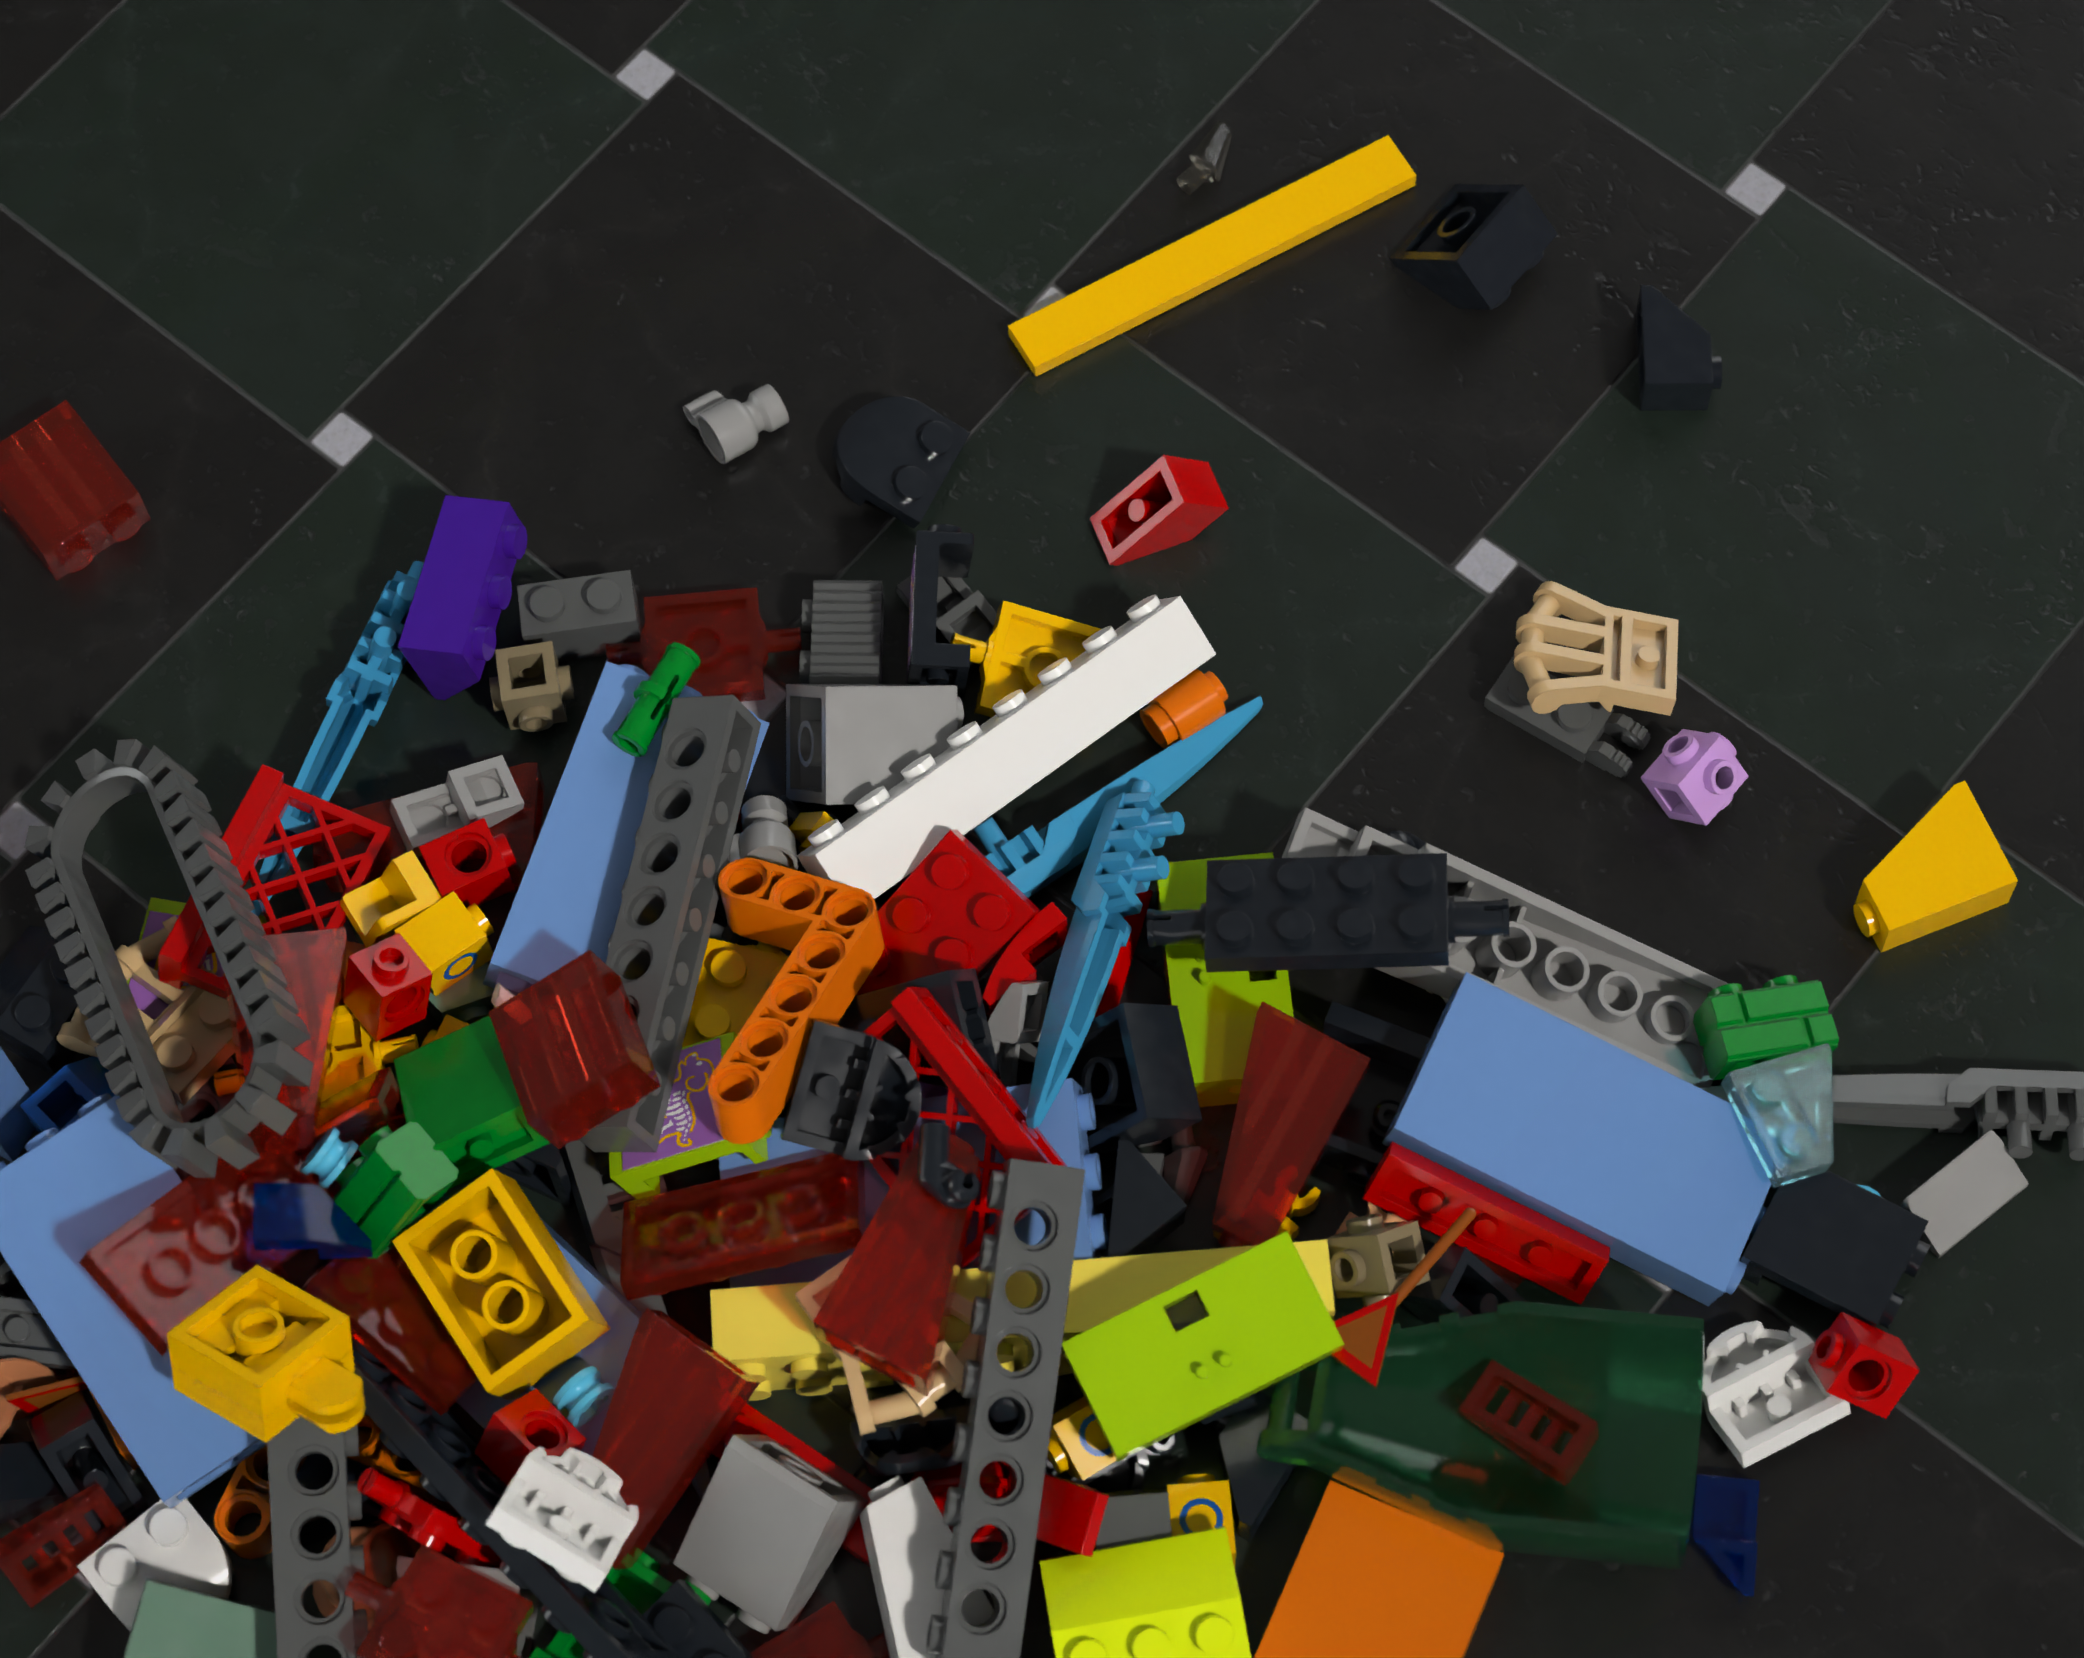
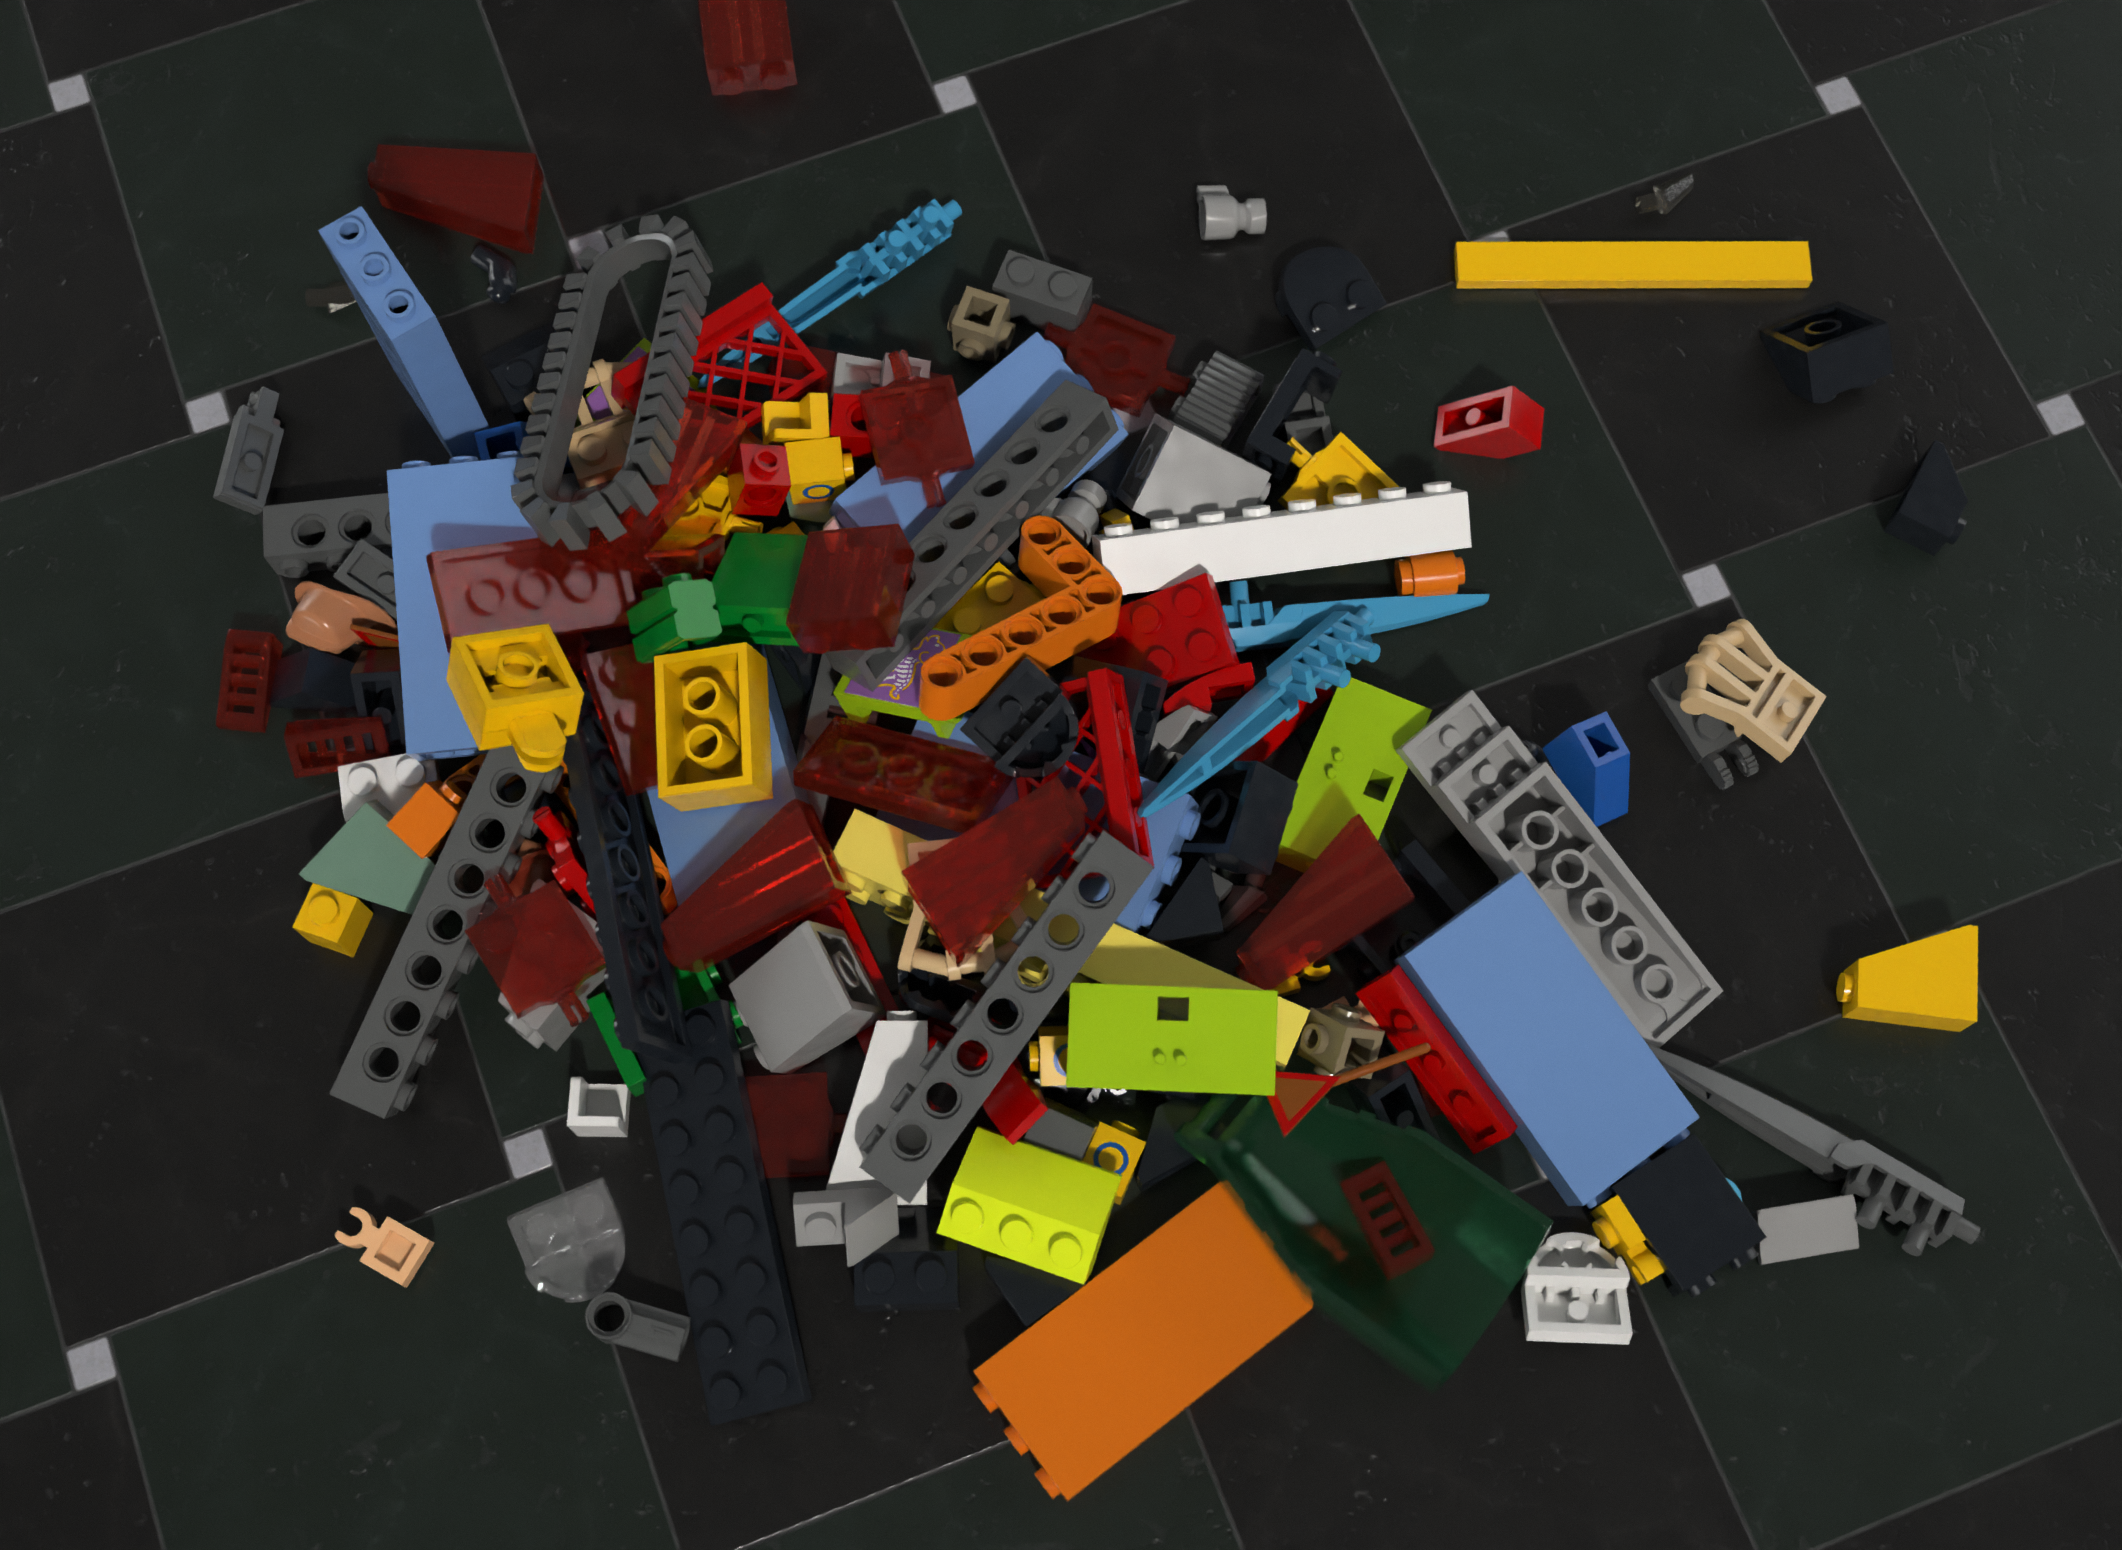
camera: 25 degrees right, 5 degrees up
clear blue slope [253,1183,373,1259] -> none
medium azure bush [300,1126,358,1189] -> none
dark purple slope [398,495,527,700] -> none
red brick [474,1388,587,1487] -> none
white slope [485,1447,639,1592] -> none
medium azure bush [553,1366,616,1428] -> none
green pin [612,642,701,757] -> none
black arm [917,1123,980,1209] -> none
black plate [1147,853,1510,972] -> none
lavender brick [1641,729,1749,826] -> none
clear blue slope [1691,1474,1760,1596] -> none
green brick [1693,975,1839,1080] -> none
clear light blue wing [1721,1043,1834,1188] -> none
red brick [1808,1312,1920,1419] -> none
none -> orange brick [386,780,467,859]
none -> clear red plate [859,350,975,509]
none -> blue slope [1542,711,1630,827]
none -> yellow plate [1591,1195,1664,1286]

